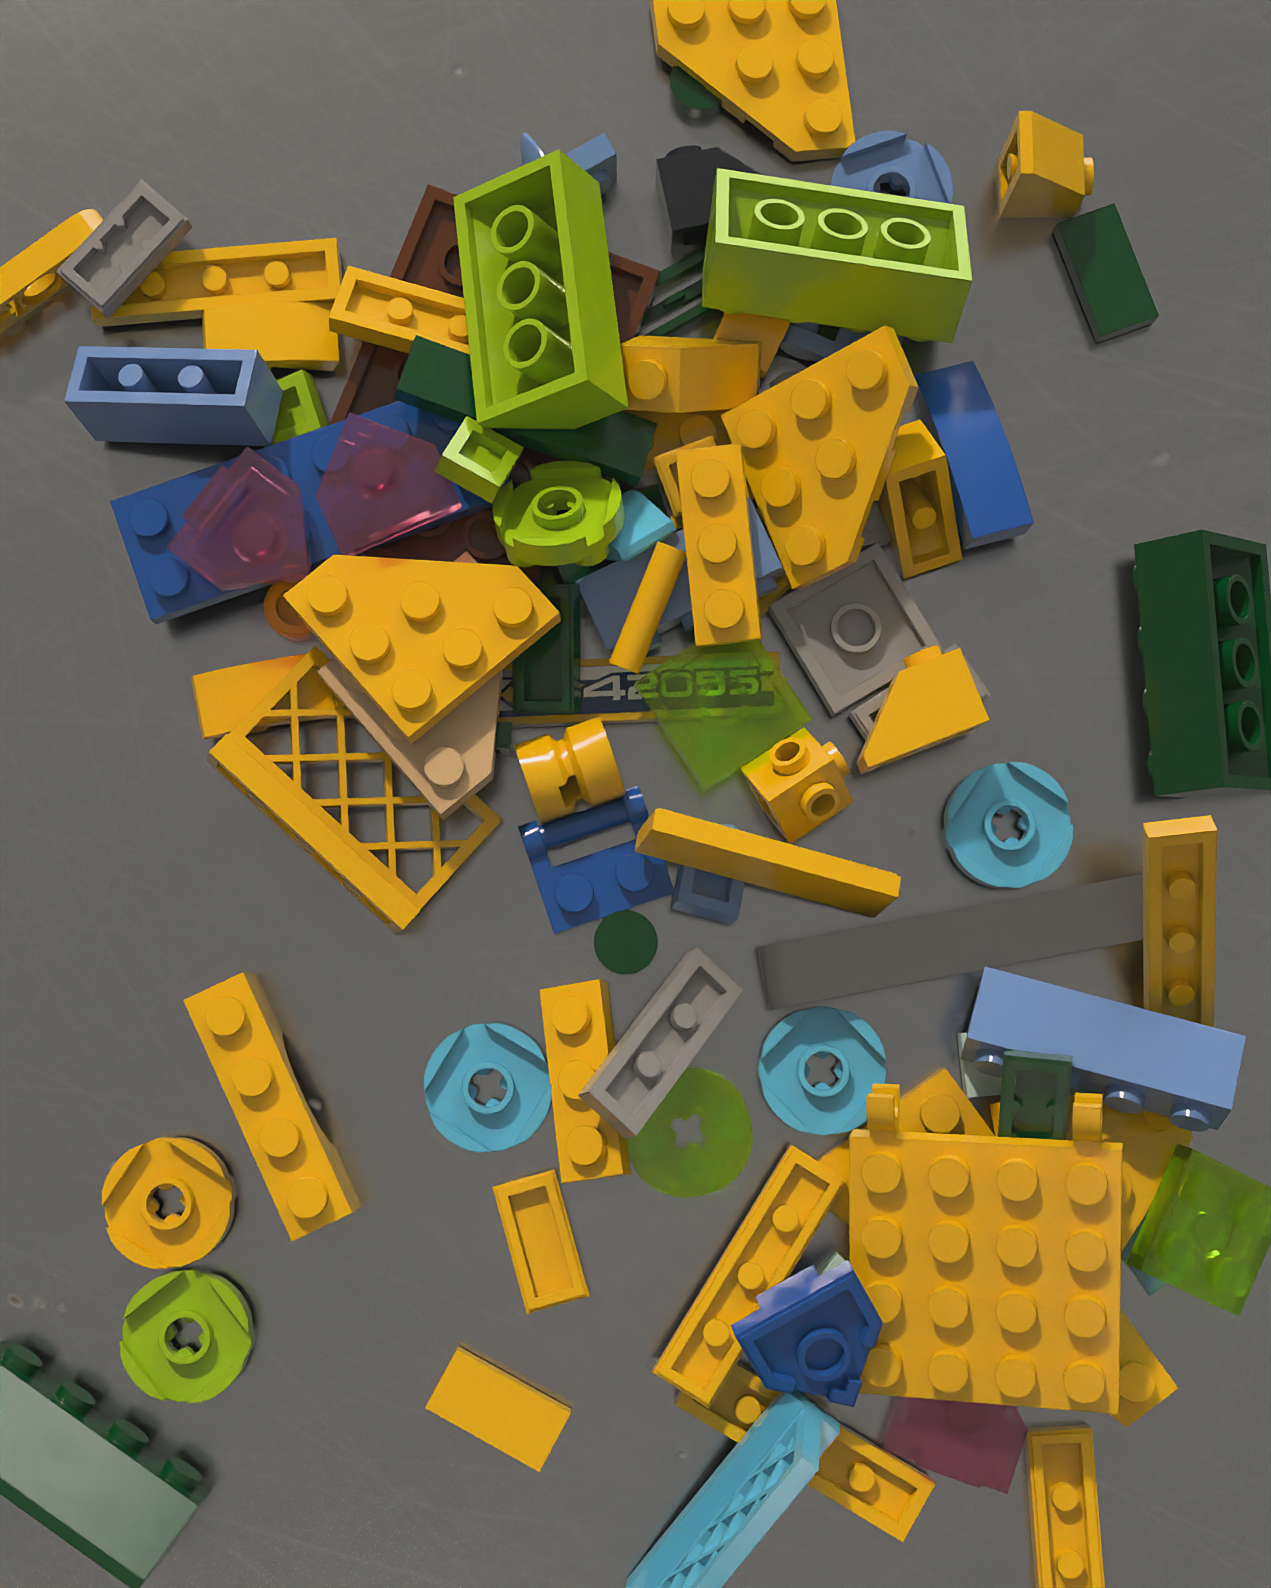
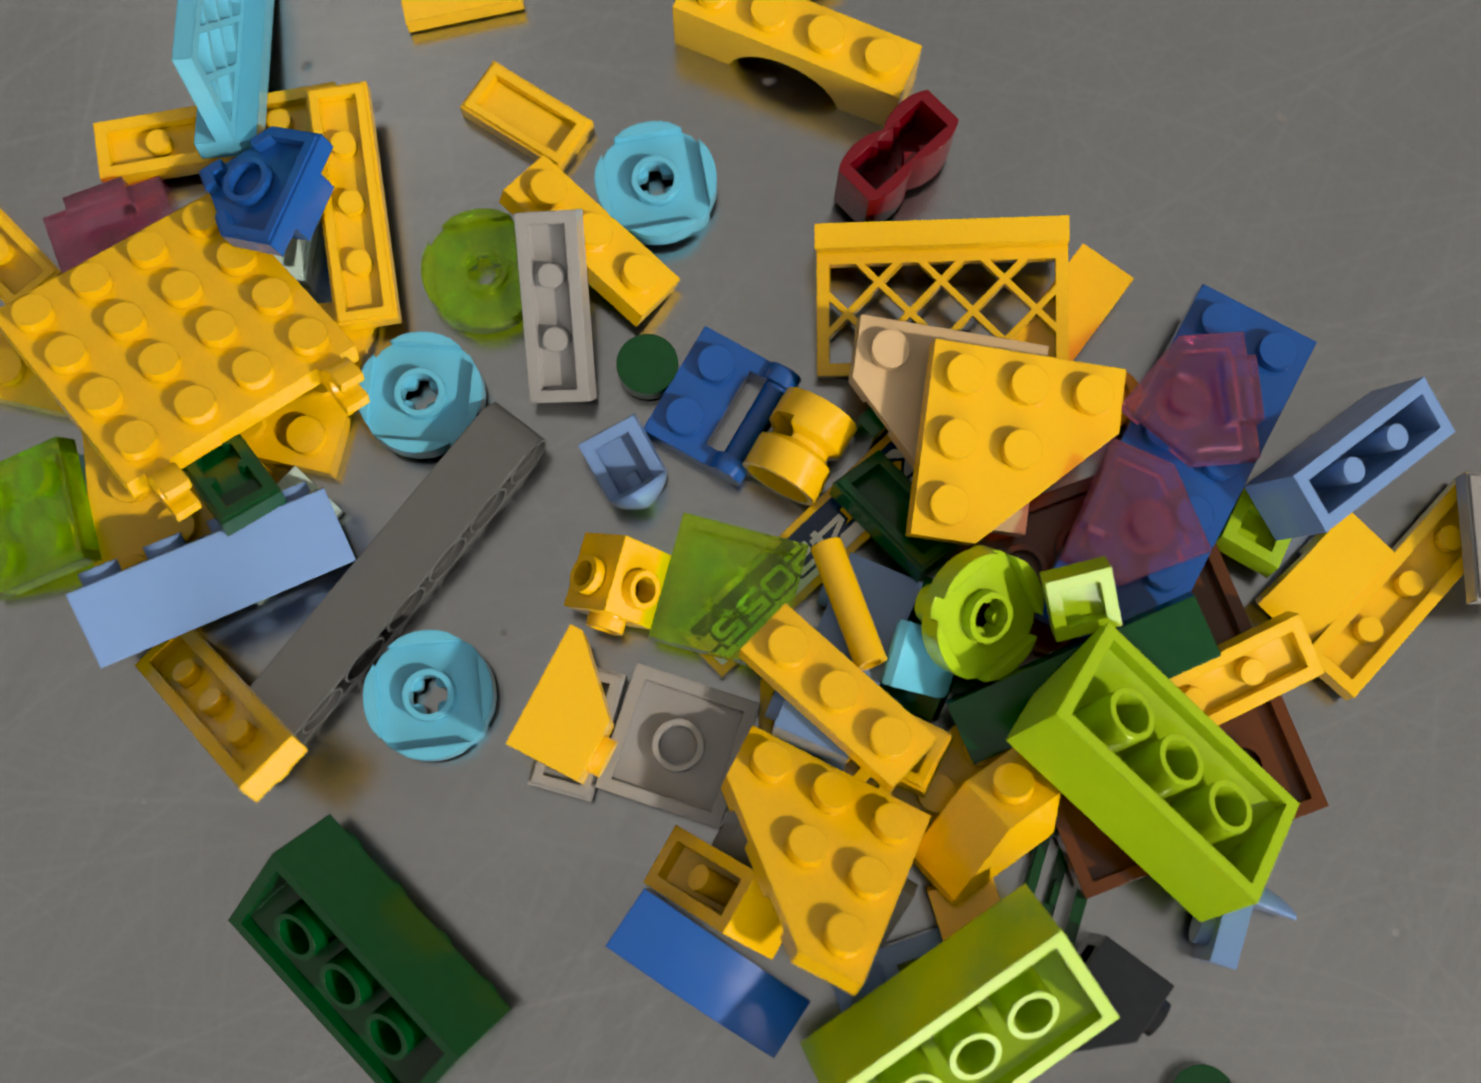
camera: 140 degrees right, 5 degrees down
yellow tile [634,808,901,918] -> none
none -> dark red brick [834,90,959,222]

